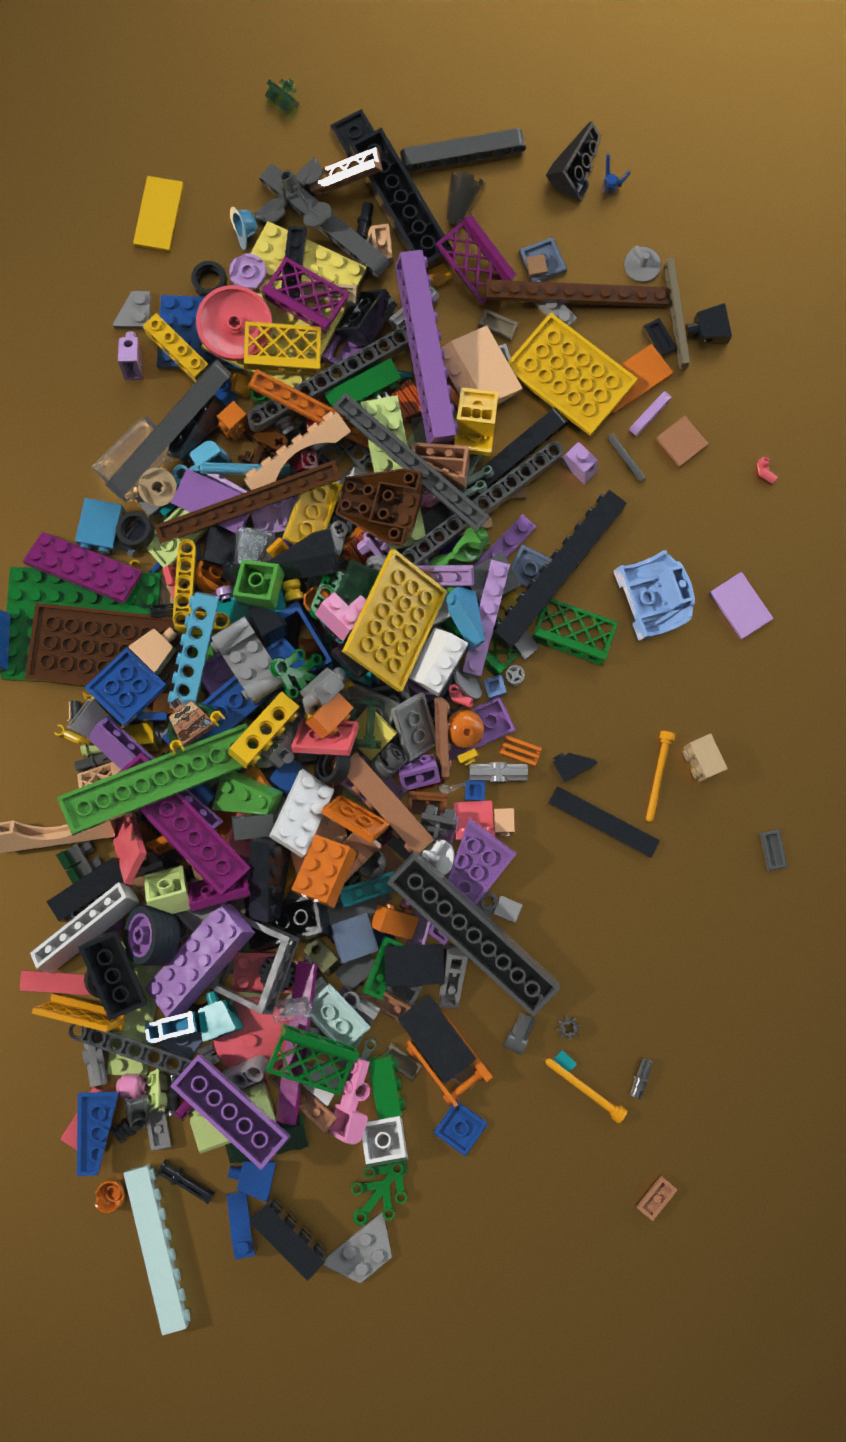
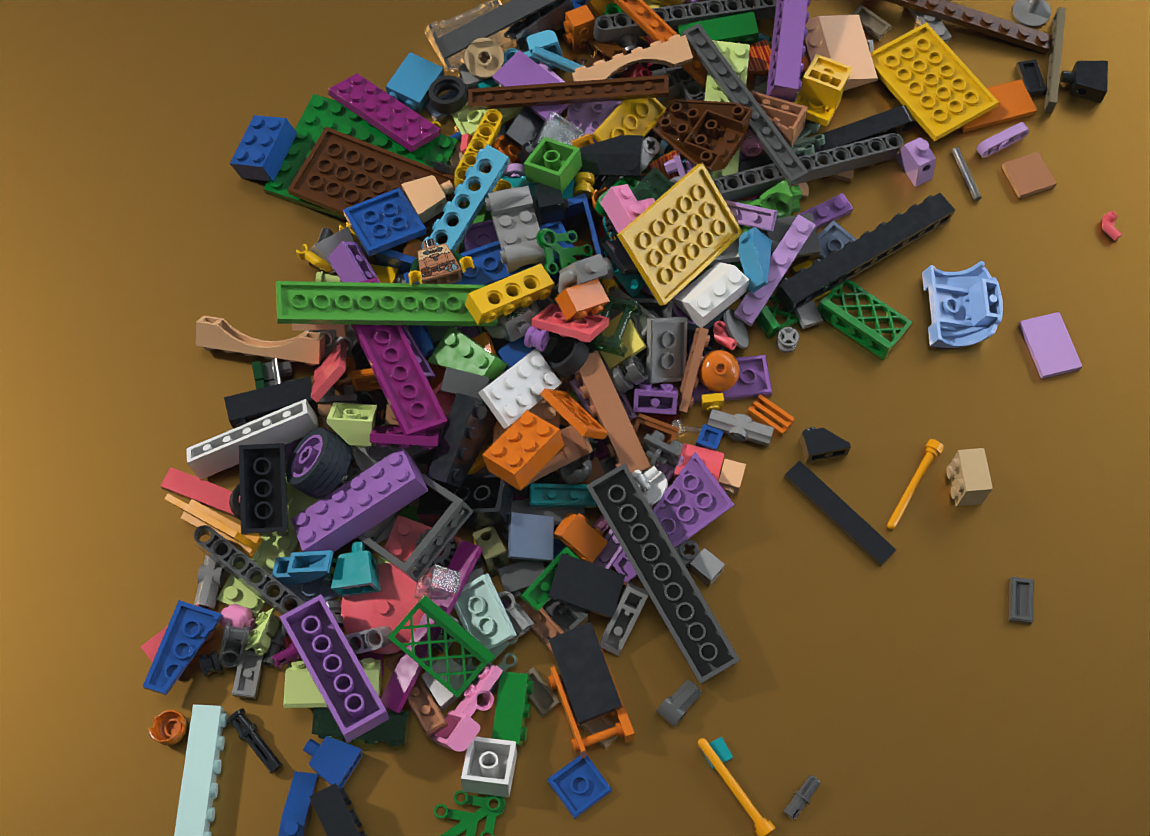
camera: 20 degrees right, 15 degrees down
medium blue plate [483,674,508,699] -> none
dark grey gear [556,1015,581,1041] -> none
none -> medium lavender wheel [524,326,549,352]

